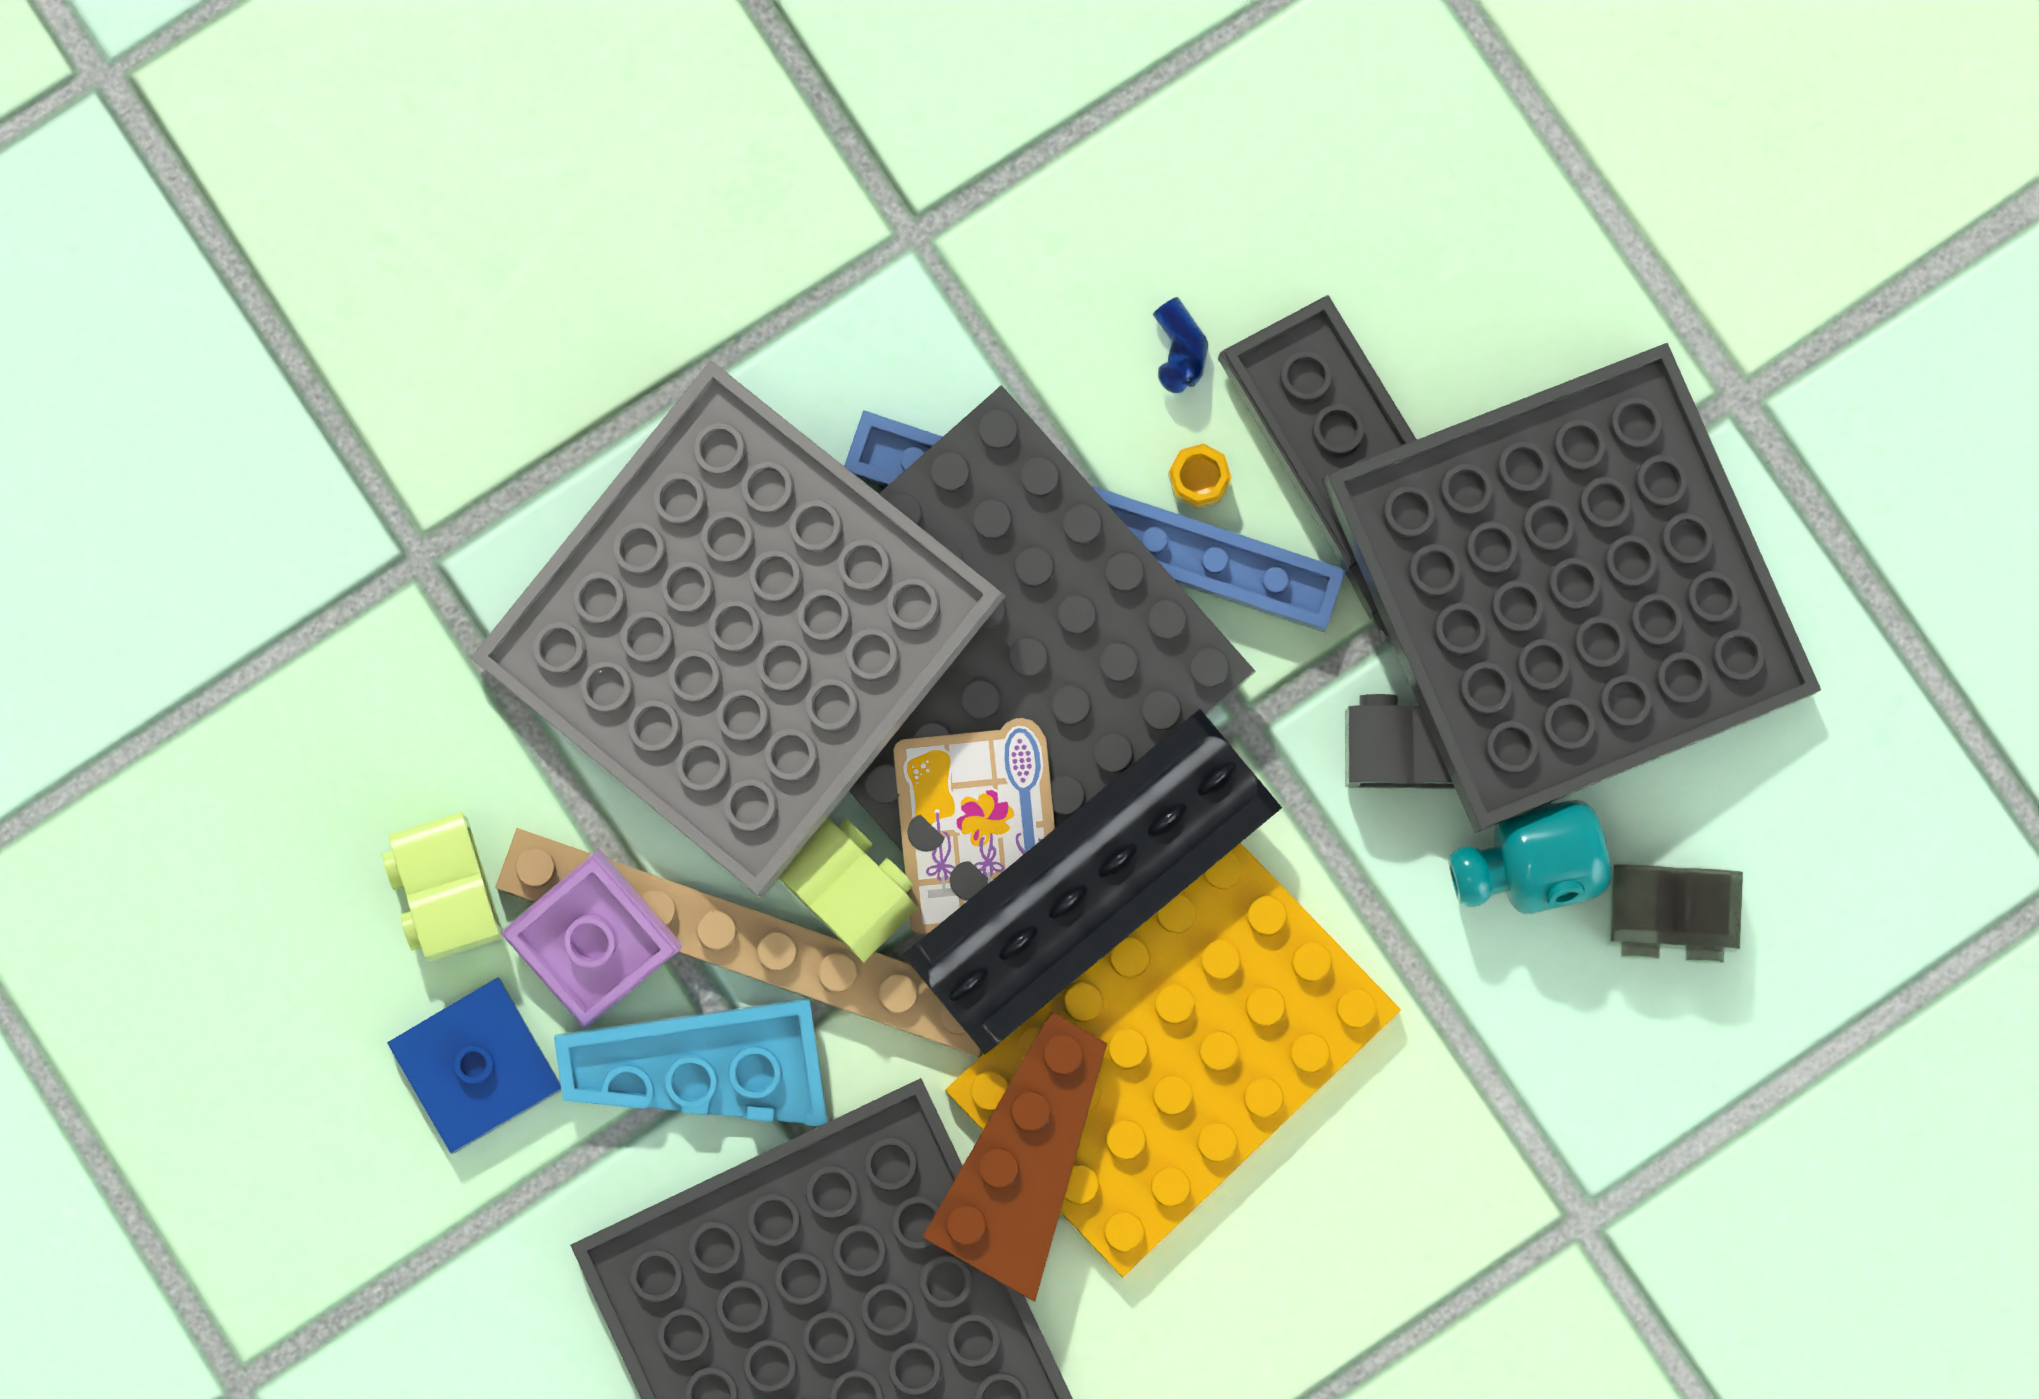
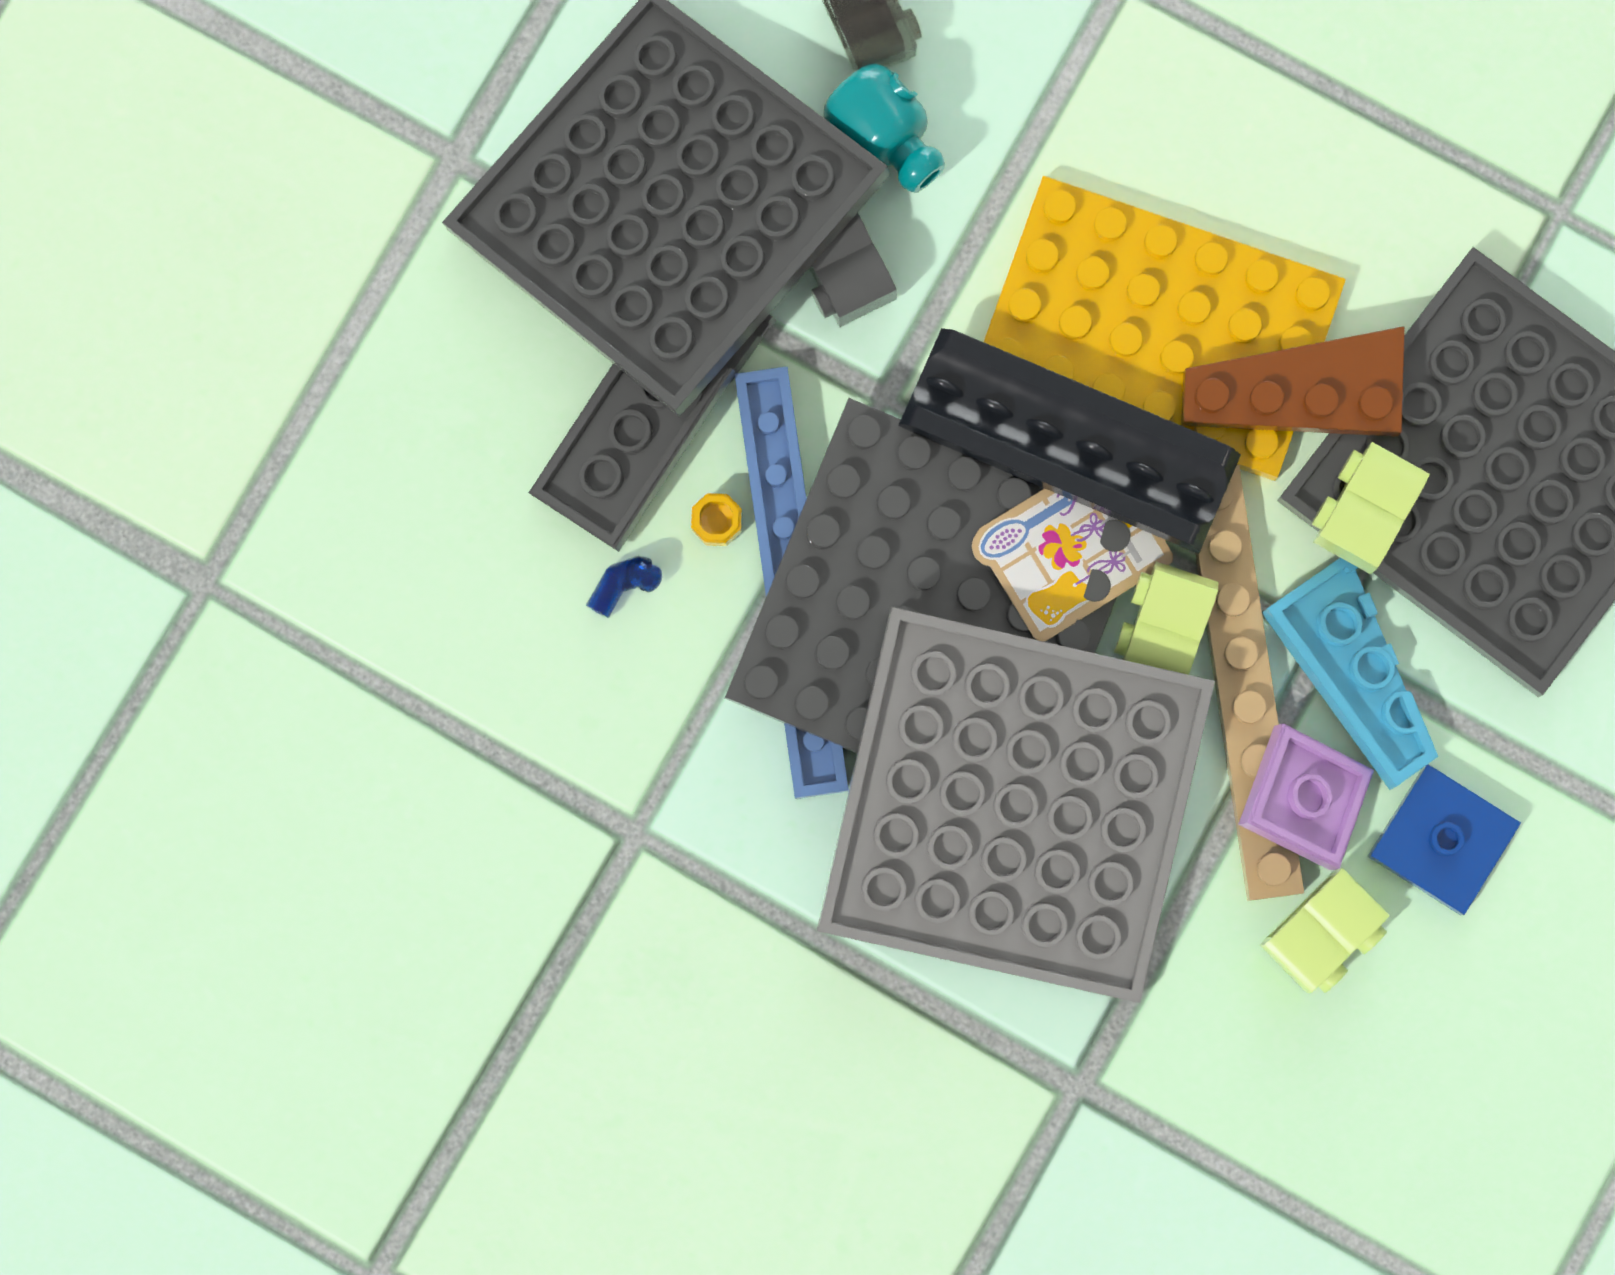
camera: 110 degrees left, 0 degrees up
none -> yellowish green brick [1312,442,1430,574]

